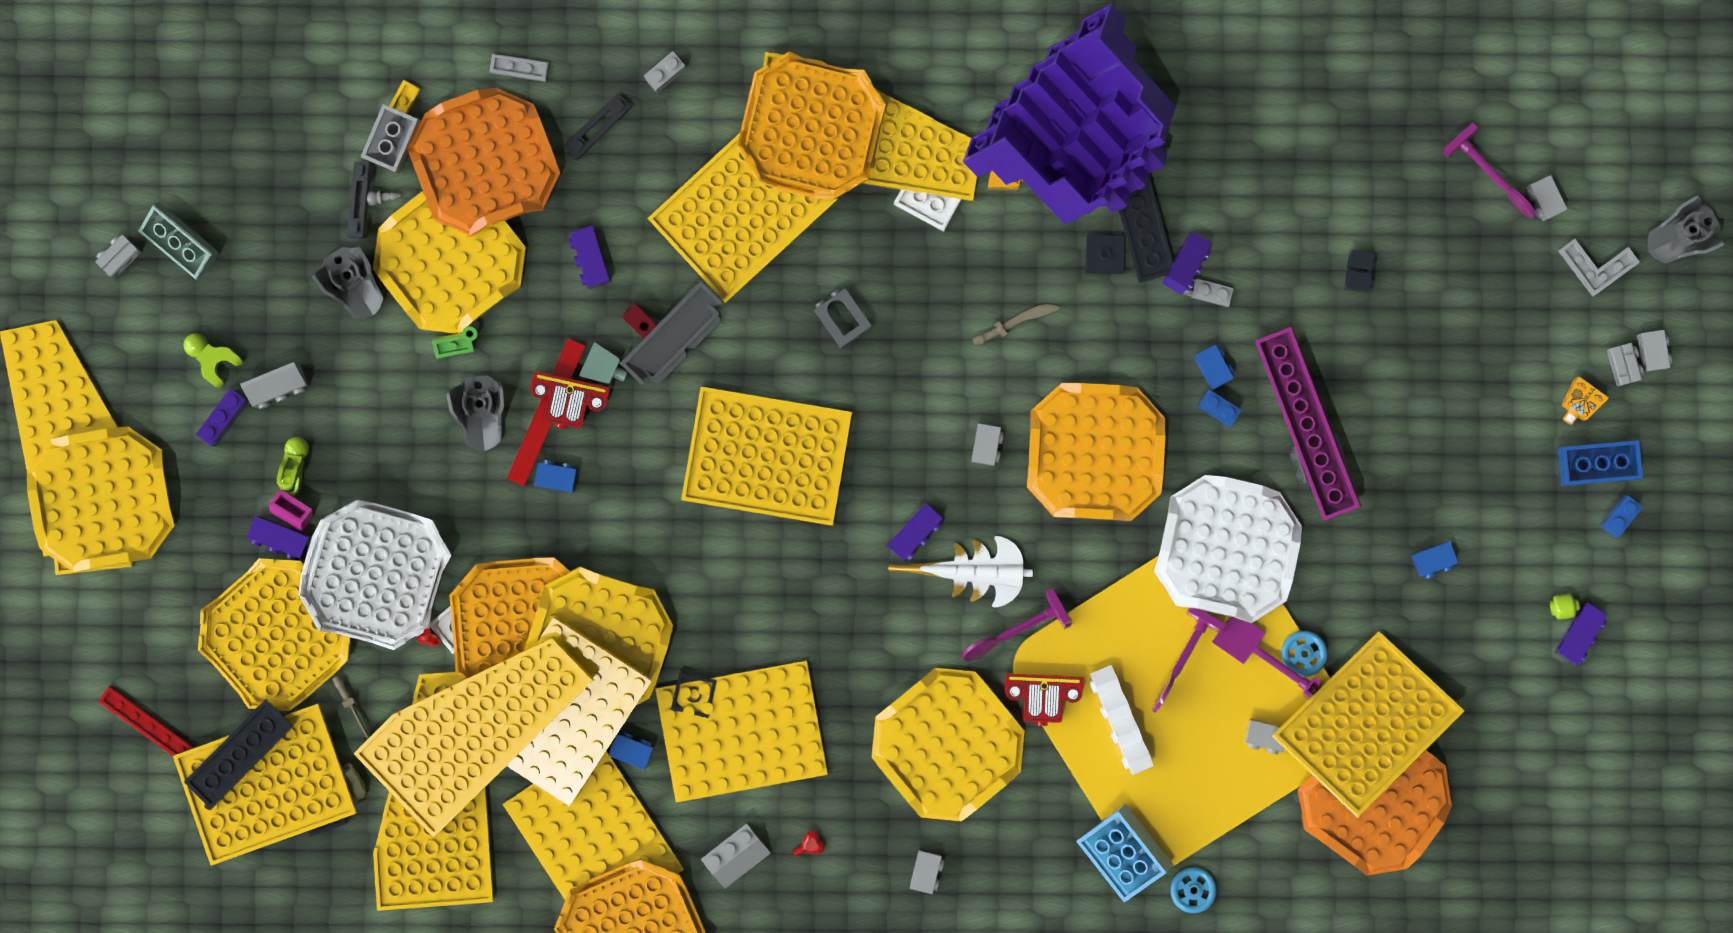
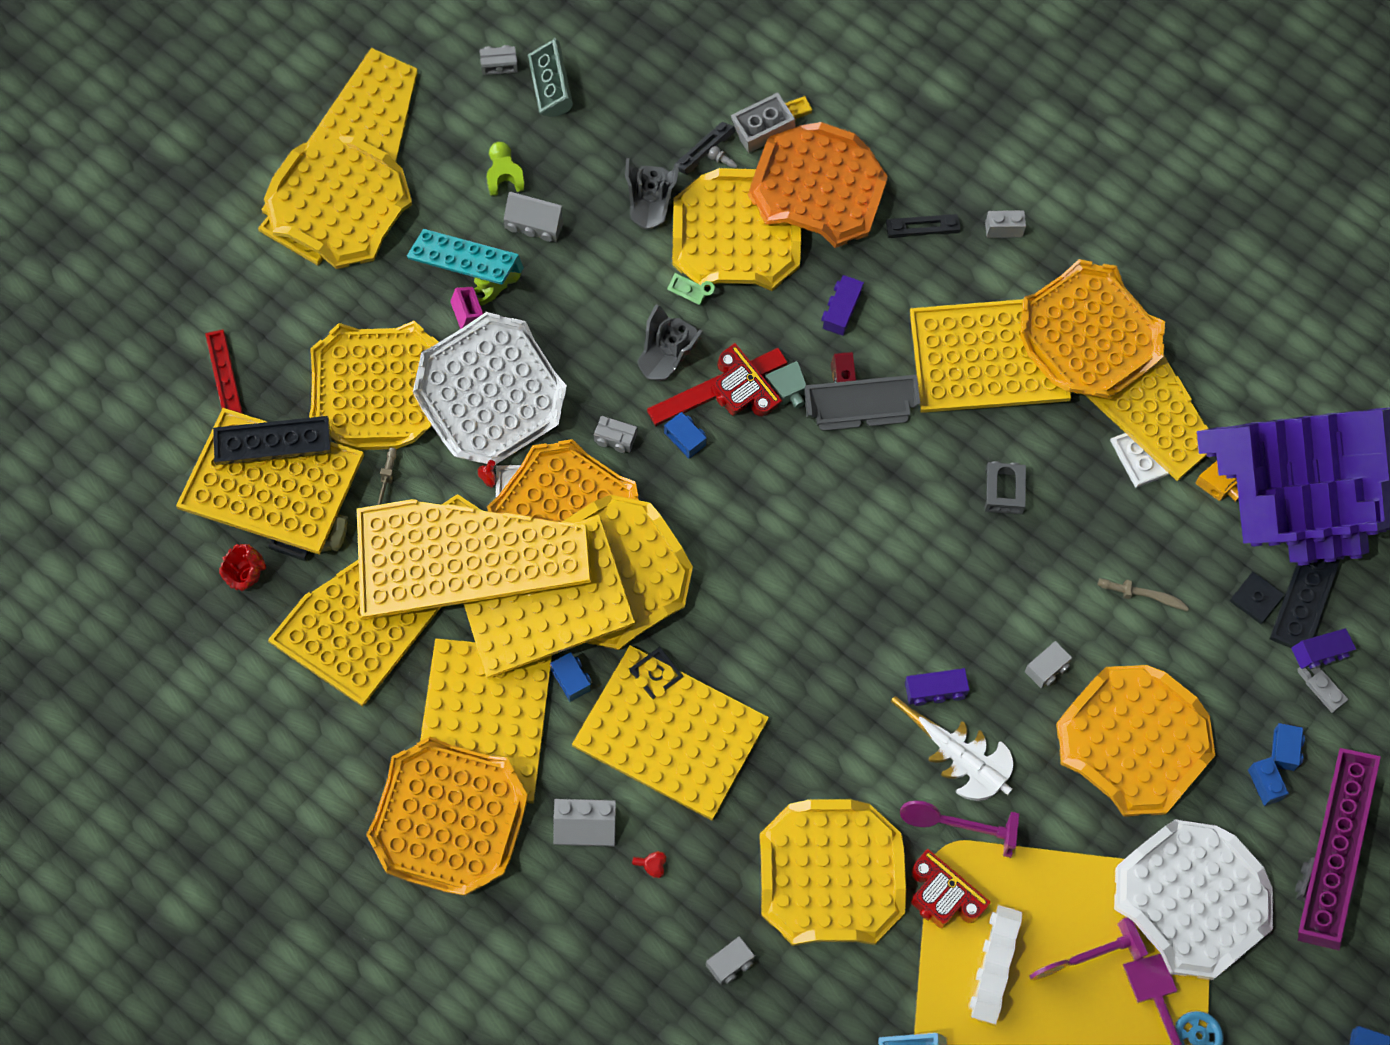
camera: 35 degrees right, 20 degrees down
dark purple brick [196,388,249,447] -> none
dark purple brick [246,516,311,561] -> none
light grey tile [489,54,549,82] -> none
yellow plate [681,387,852,526] -> none
none -> red hair [219,544,266,591]
none -> teal bracket [407,229,524,285]
none -> light grey brick [594,416,637,453]

